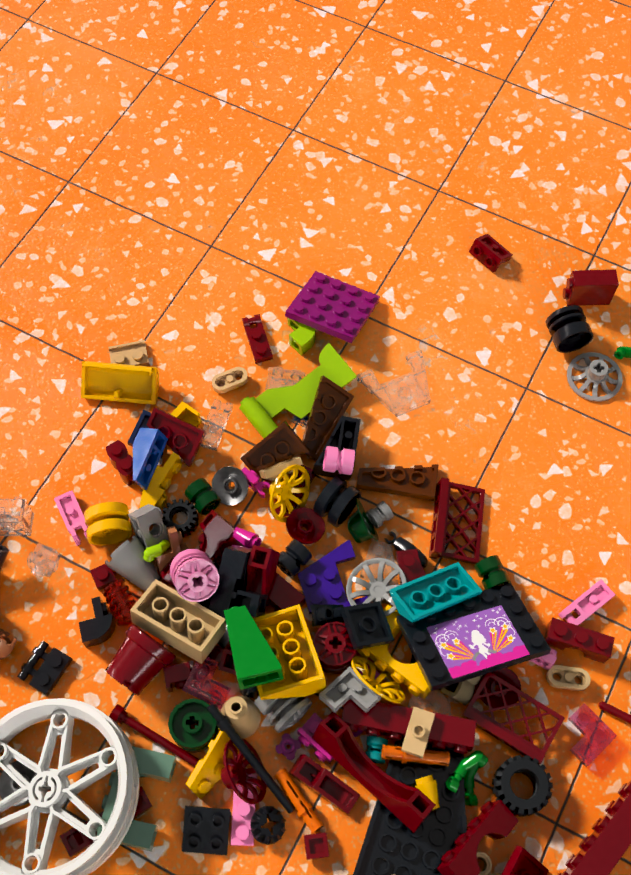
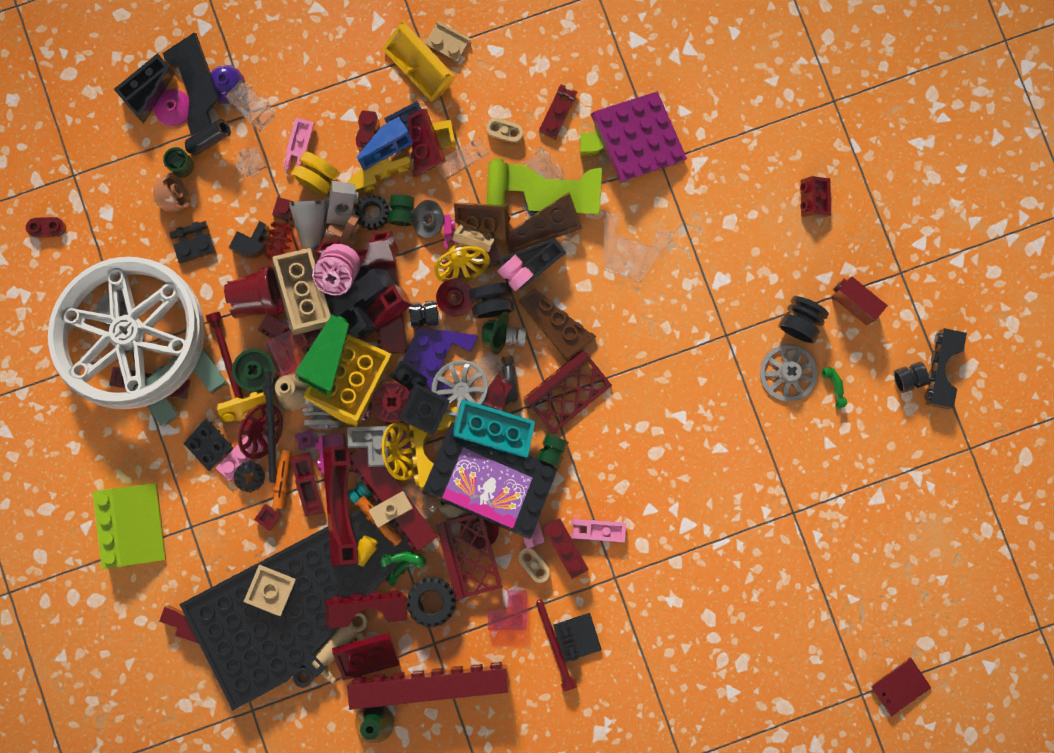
camera: 40 degrees right, 20 degrees up
lime arm [143,539,170,562] -> none
dark pink cone [233,527,262,549] -> none

